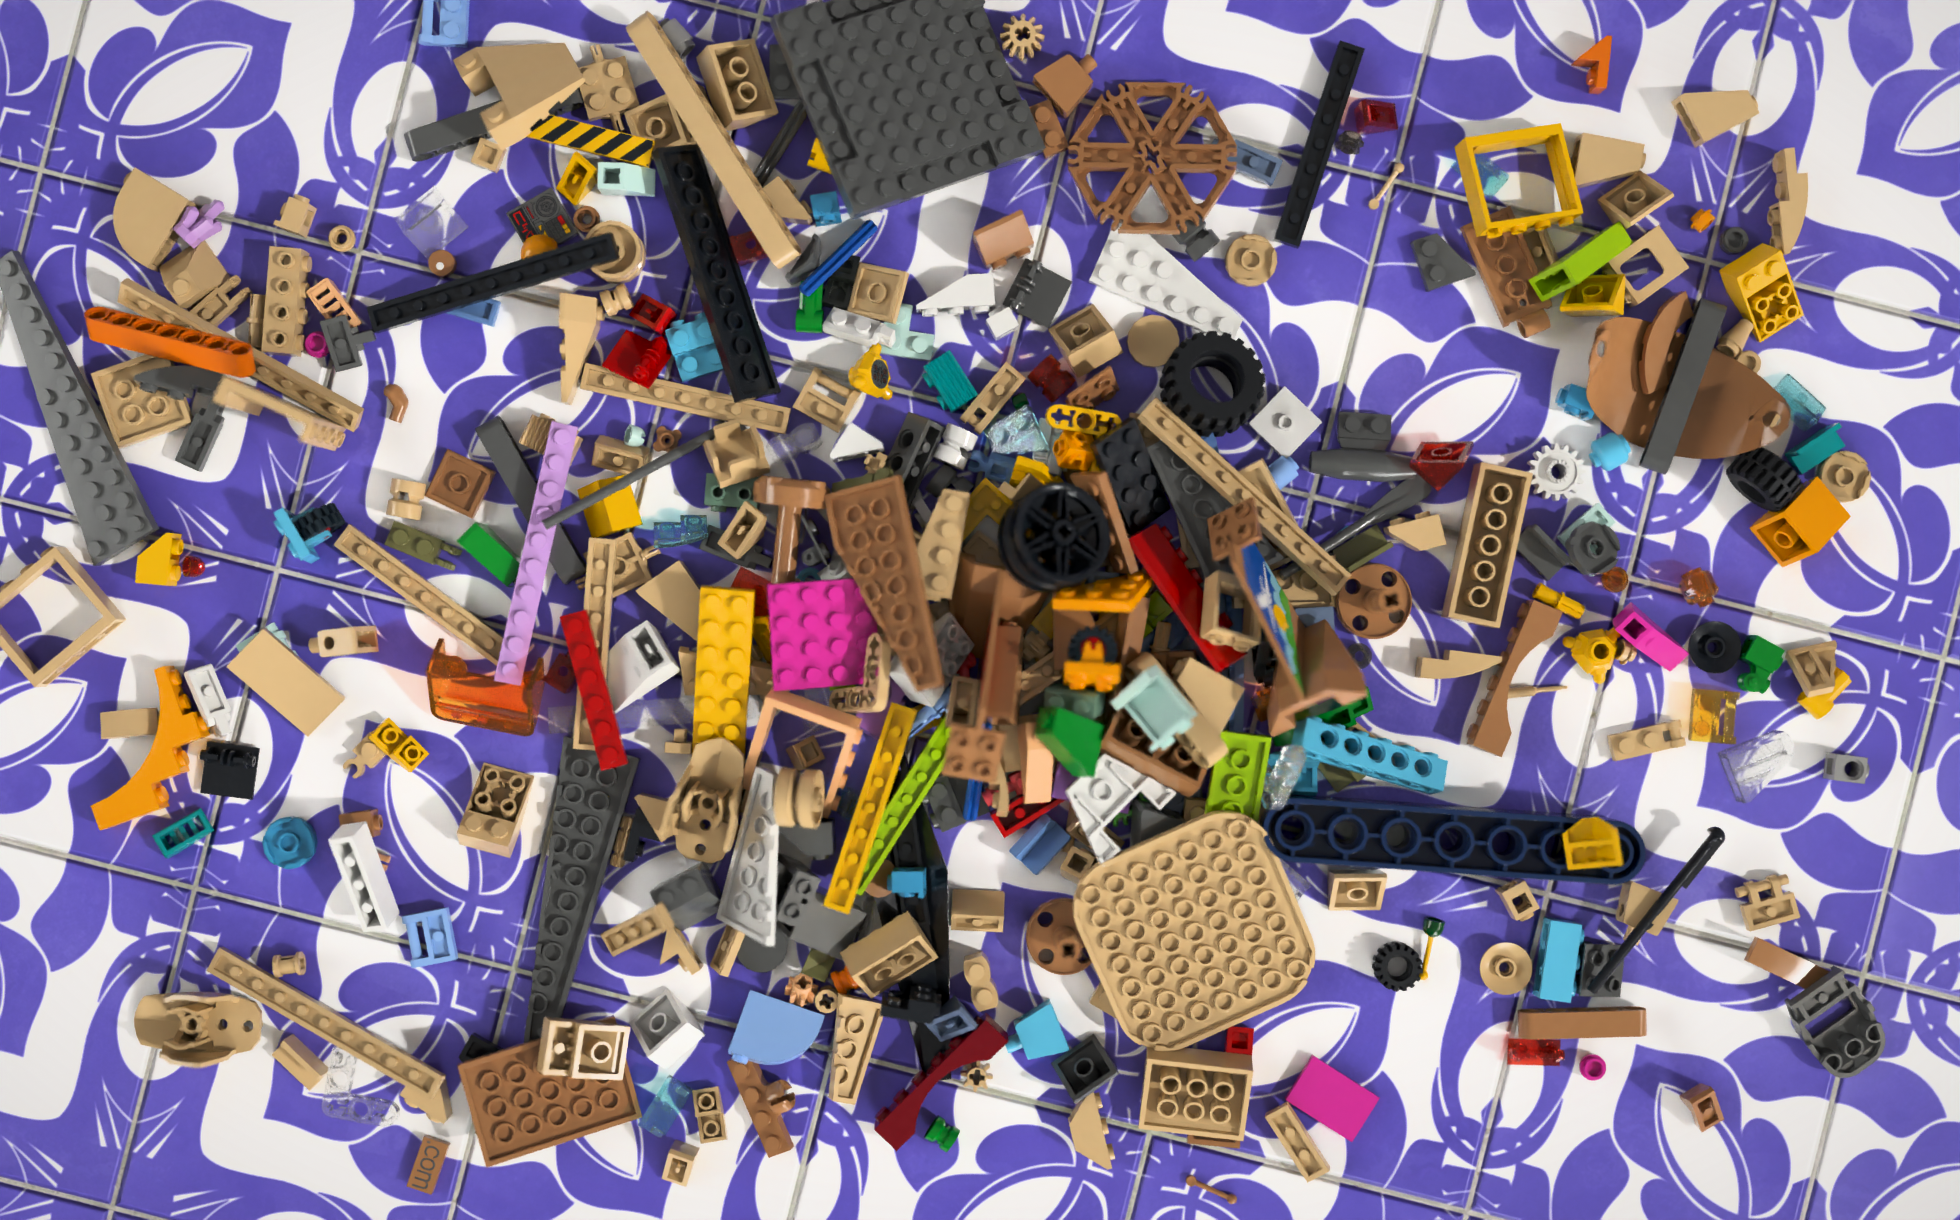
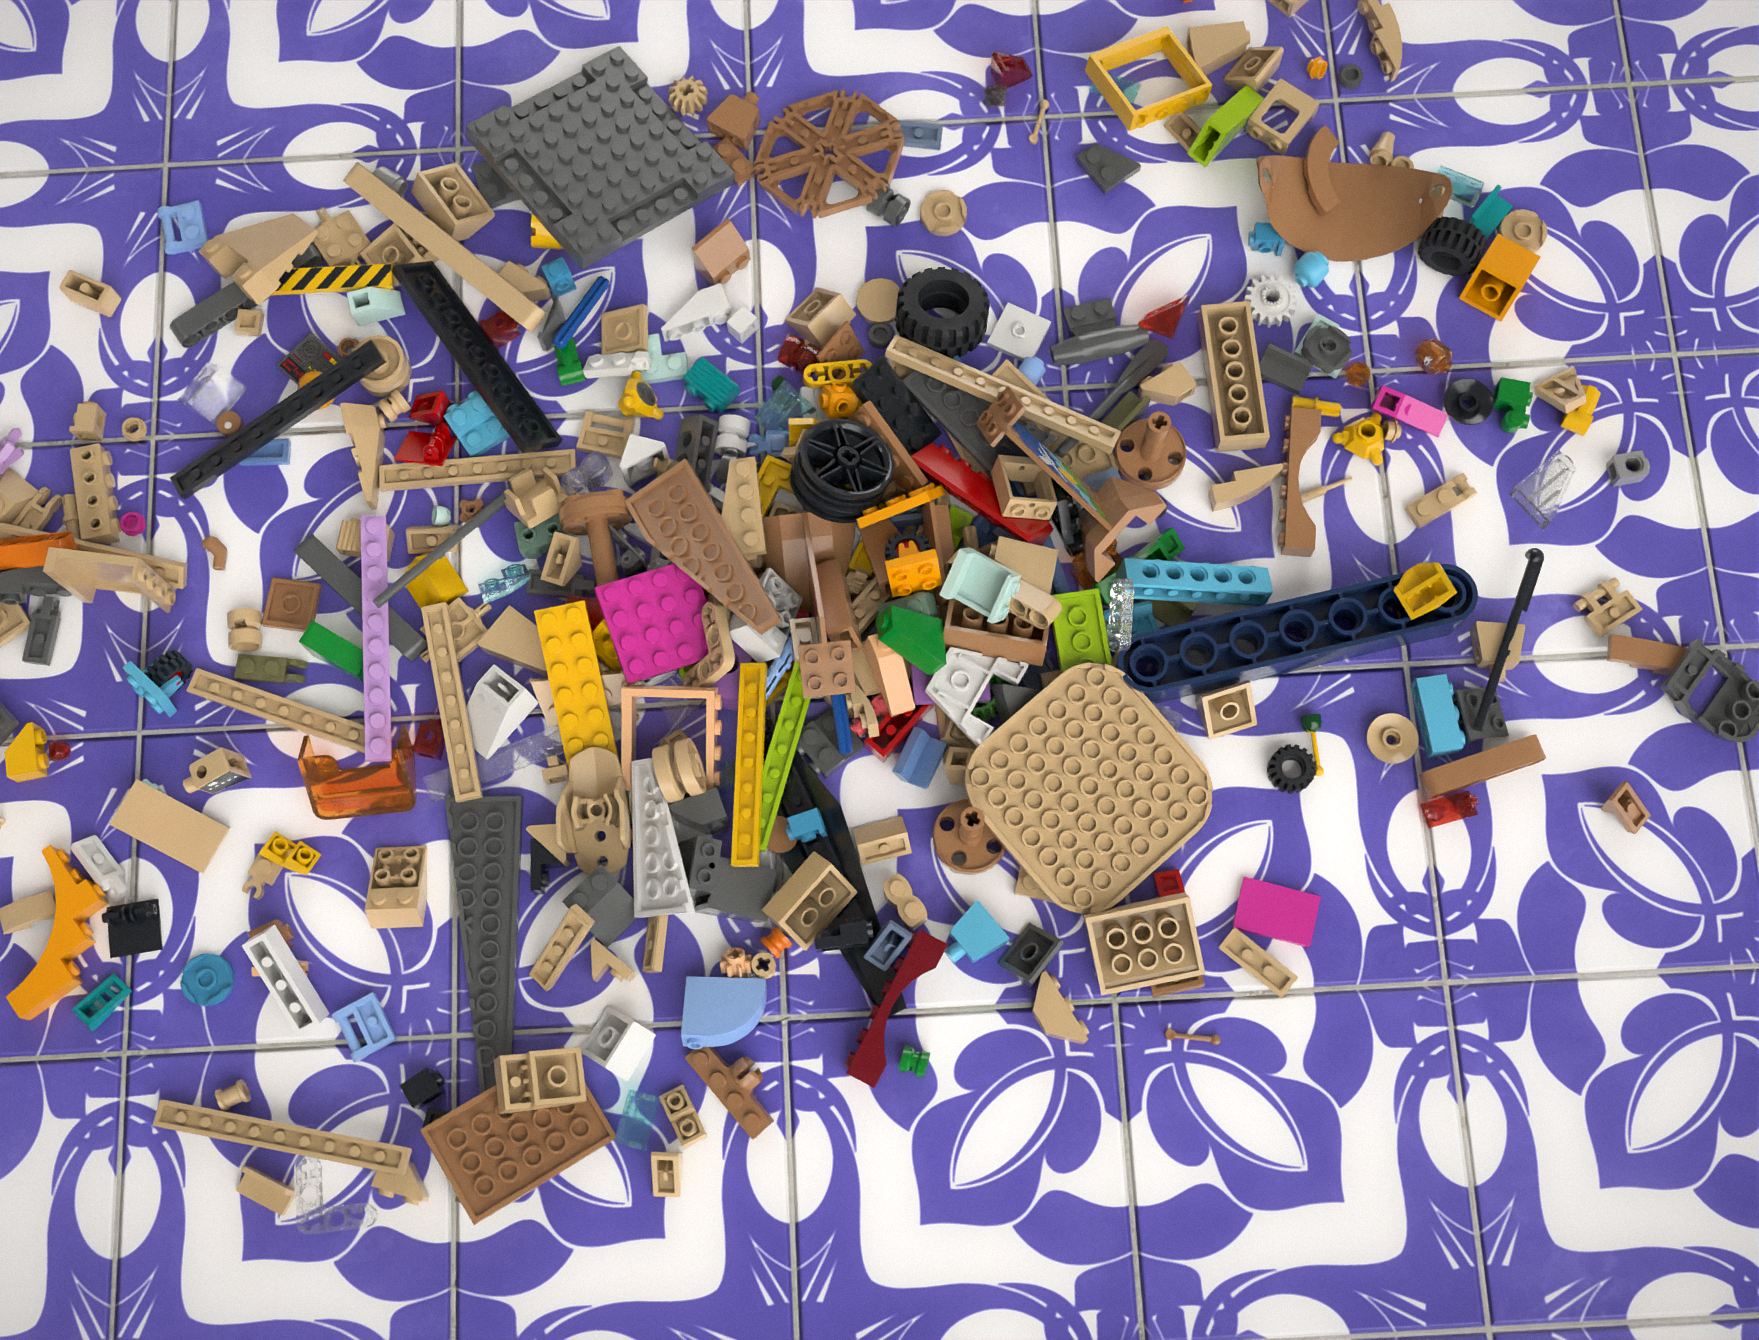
camera: 15 degrees left, 15 degrees down
tan piece [134,992,263,1068] -> none
light nougat slope [306,278,362,328] -> none
dark grey hinge [319,314,376,372] -> none
medium nougat tile [407,1134,451,1195] -> none
yellow slope [556,151,598,206] -> none
red plate [560,610,628,771] -> none
tan axle [610,816,634,868] -> none
dark grey tile [737,923,788,972] -> none
dark grey axle [754,99,807,187] -> none
olive slope [801,948,835,982] -> none
pearl dark grey slope [822,255,860,311] -> none
tan wing [828,993,883,1105] -> none
tan plate [959,362,1026,435] -> none
tan gear [960,1061,993,1092] -> none
dark grey hinge [1002,258,1072,328] -> none
white wing [1089,223,1243,339] -> none
black plate [1273,40,1365,249] -> none
medium nougat hinge [1460,206,1553,338] -> none
tan brick [1495,878,1540,921] -> none
yellow slope [1560,274,1625,317] -> none
dark pink plate [1579,1054,1606,1081] -> none
dark grey beam [1639,298,1727,475] -> none
clear yellow plate [1688,688,1740,744] -> none
yellow slope [1719,243,1804,342] -> none
none -> tan brick [59,269,121,318]
none -> black brick [399,1068,446,1110]
none -> dark grey tile [868,323,892,349]

